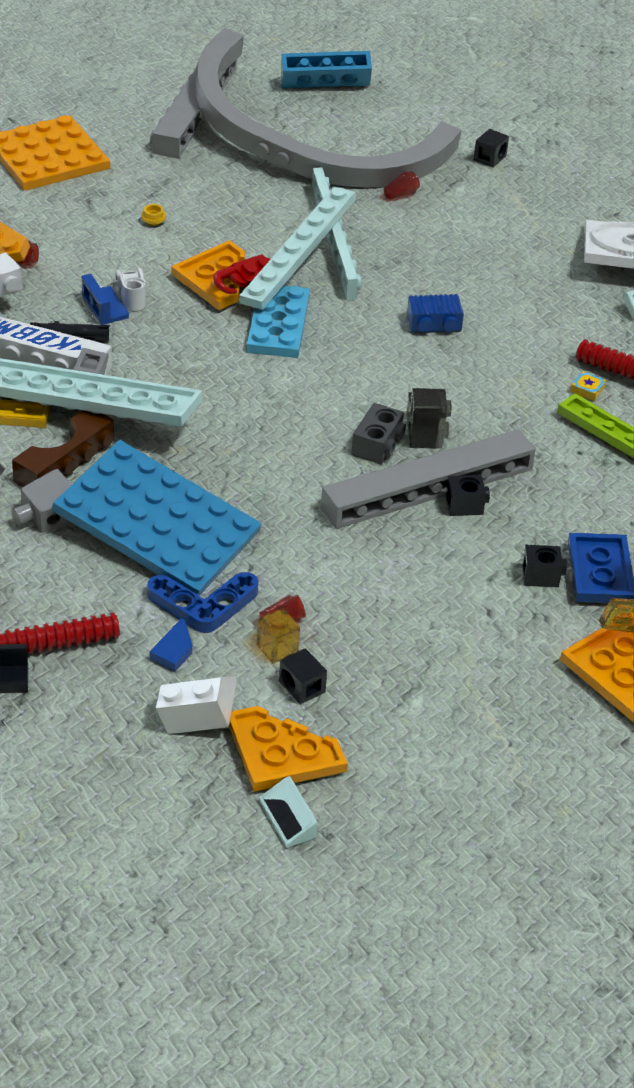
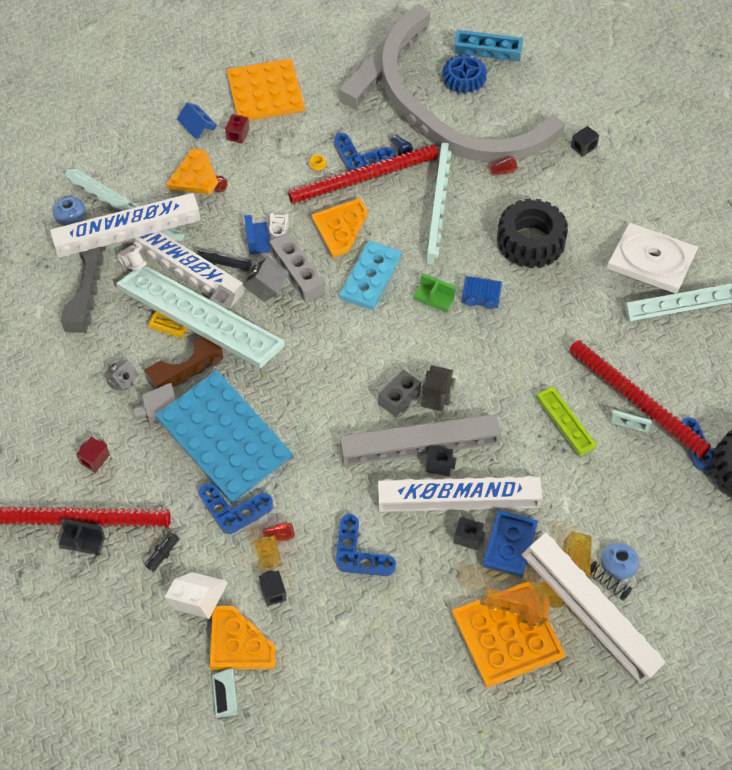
camera: 20 degrees right, 15 degrees up
blue tile [150,618,193,672] -> none
red plate [213,254,271,294] -> none
light aqua plate [239,187,356,310] -> none
yellow tile [570,371,607,401] -> none
none -> black pin [144,532,180,572]
none -> dark red brick [225,114,249,144]
none -> flat silver head [242,256,289,302]
none -> light grey brick [269,233,326,303]
none -> red piece [288,144,439,205]
none -> blue beam [334,133,395,172]
none -> blue beam [336,514,396,576]
none -> white brick [378,476,542,512]
none -> dark blue cone [390,134,413,156]
none -> bright green panel [414,273,456,313]
none -> blue gear [442,54,487,94]
none -> black tyre [497,198,568,268]

